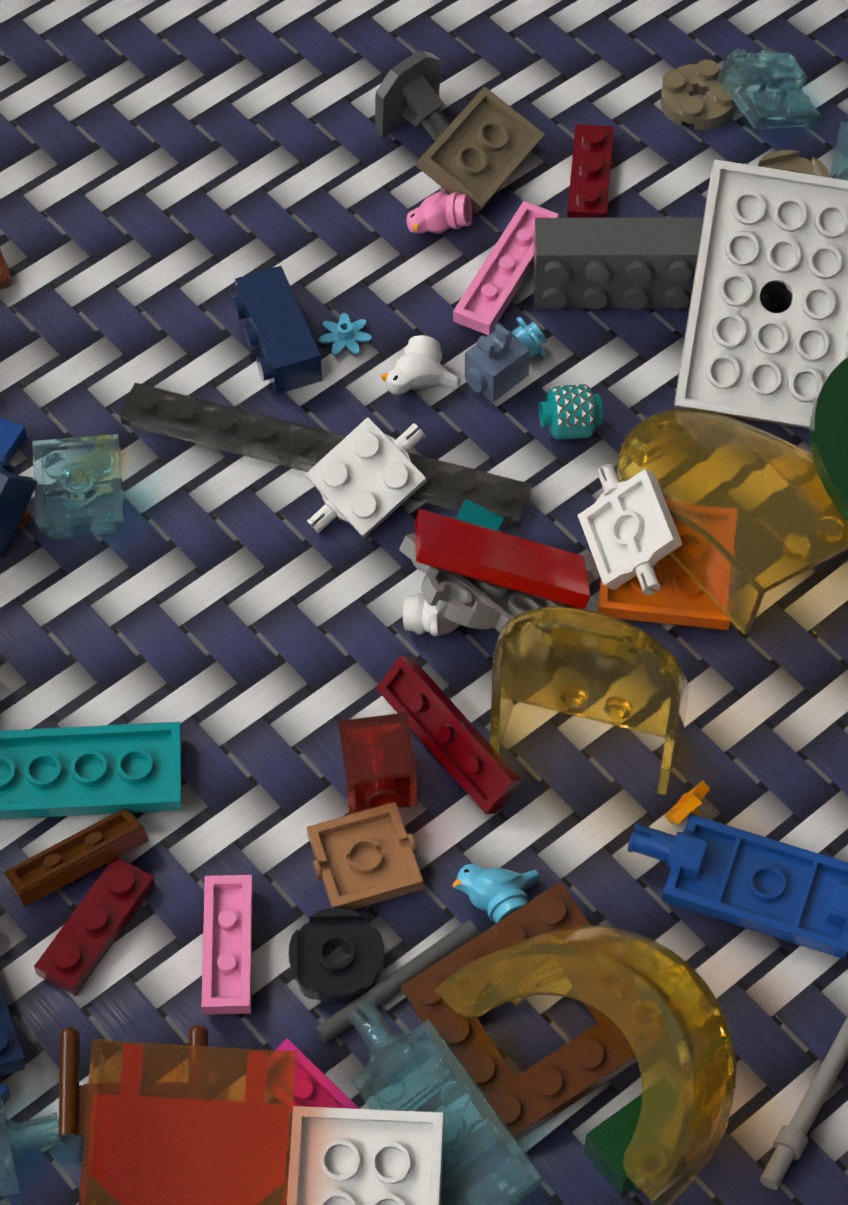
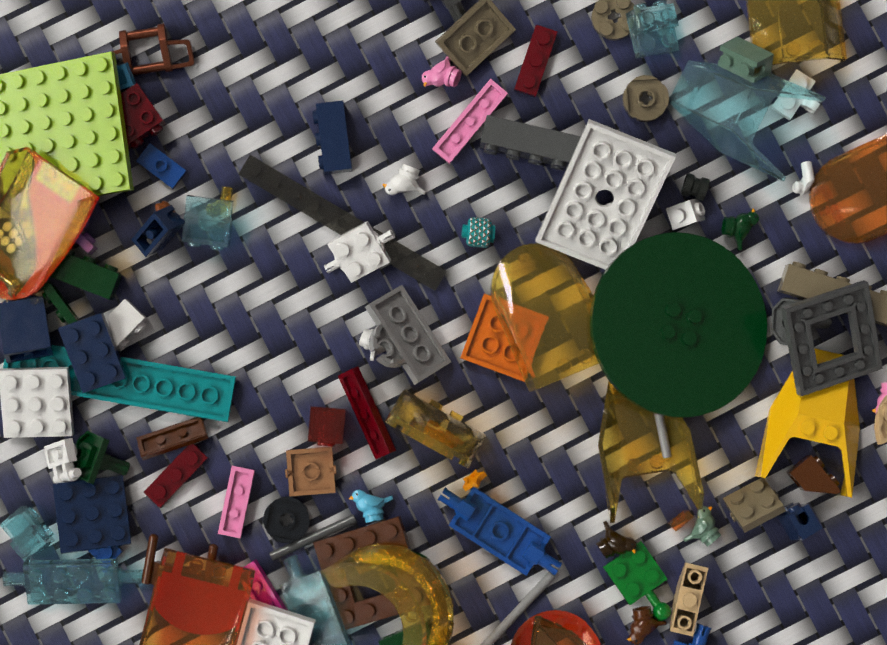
camera: 10 degrees right, 30 degrees up
medium azure plant [318,313,372,356] -> none
red tile [415,509,590,609] -> none
teal tile [455,499,504,531] -> none
sand blue brick [464,323,530,402] -> none
medium azure plate [511,317,547,359] -> none
white plate [578,464,683,595] -> none

